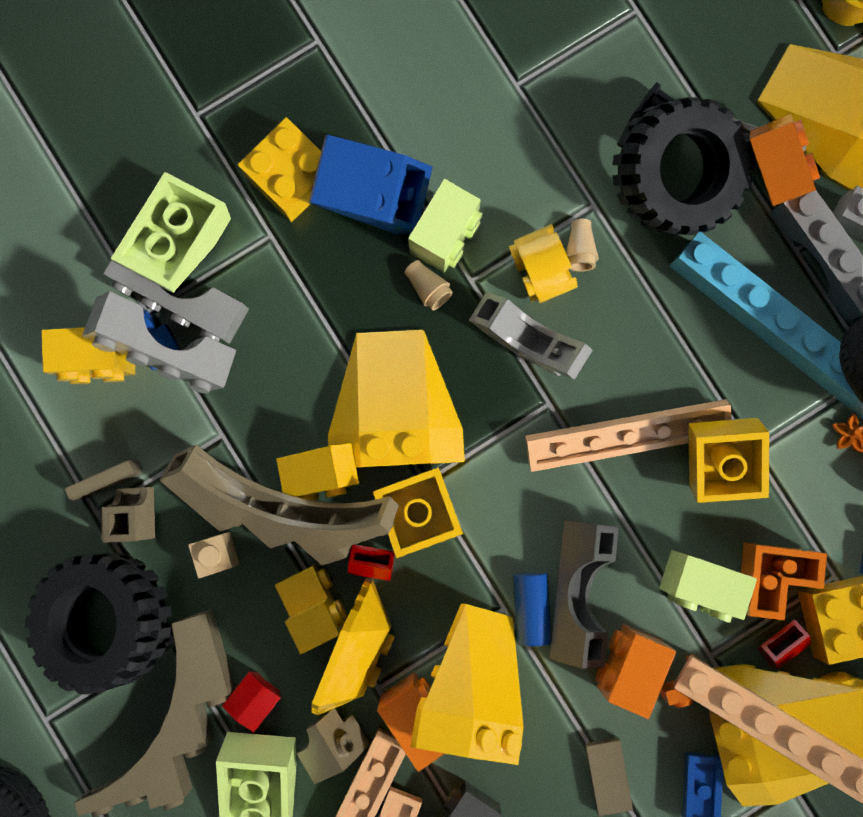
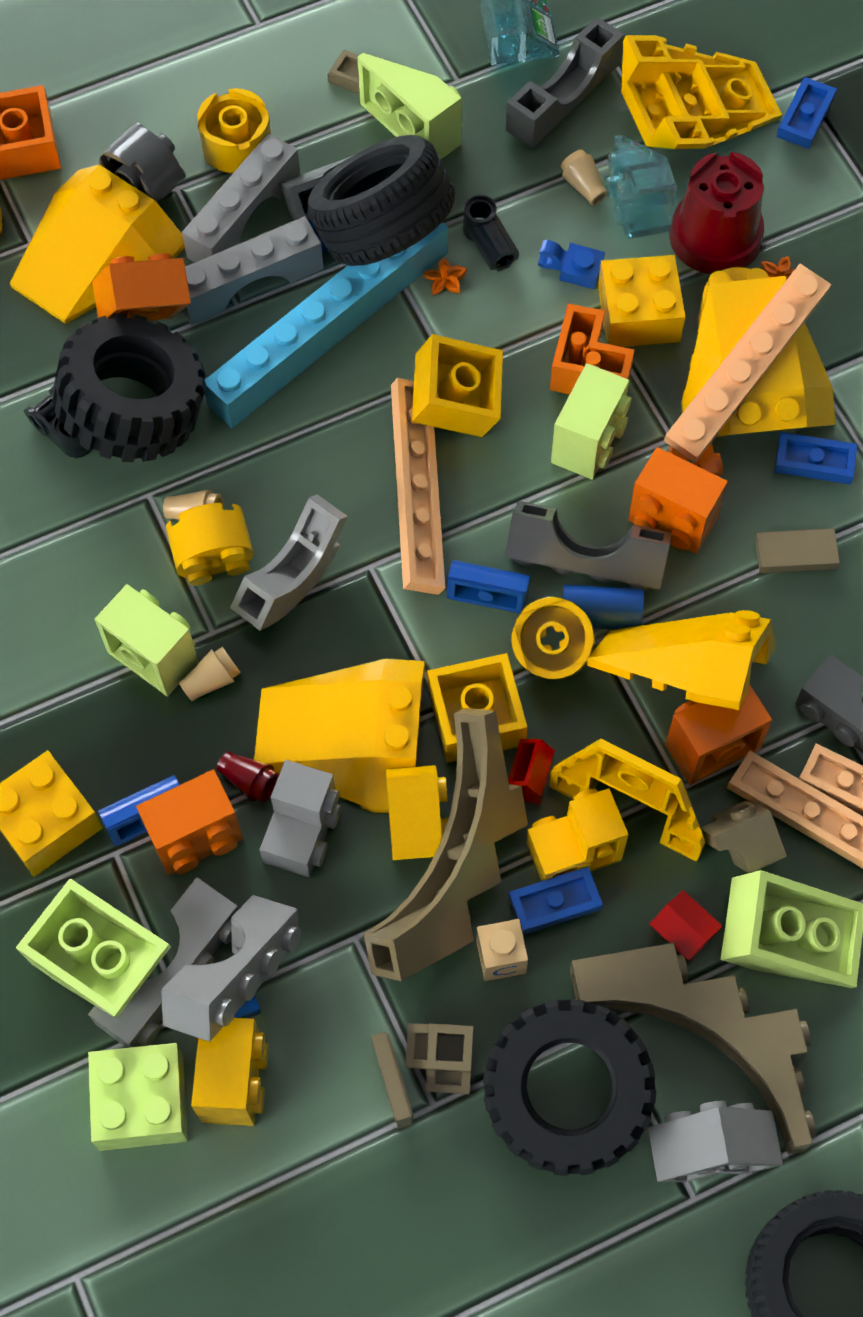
camera: 85 degrees left, 20 degrees down
blue slope [309,135,433,234] -> none
red piece [758,620,812,670] -> none
none -> yellowish green brick [88,1043,188,1151]
none -> blue brick [98,775,179,846]
none -> orange brick [136,769,243,875]
none -> dark red cone [217,751,279,803]
none -> light grey brick [259,759,342,878]
none -> blue brick [447,560,531,613]
none -> blue plate [508,866,603,935]
none -> yellow brick [511,597,595,679]
none -> light grey brick [648,1101,783,1183]

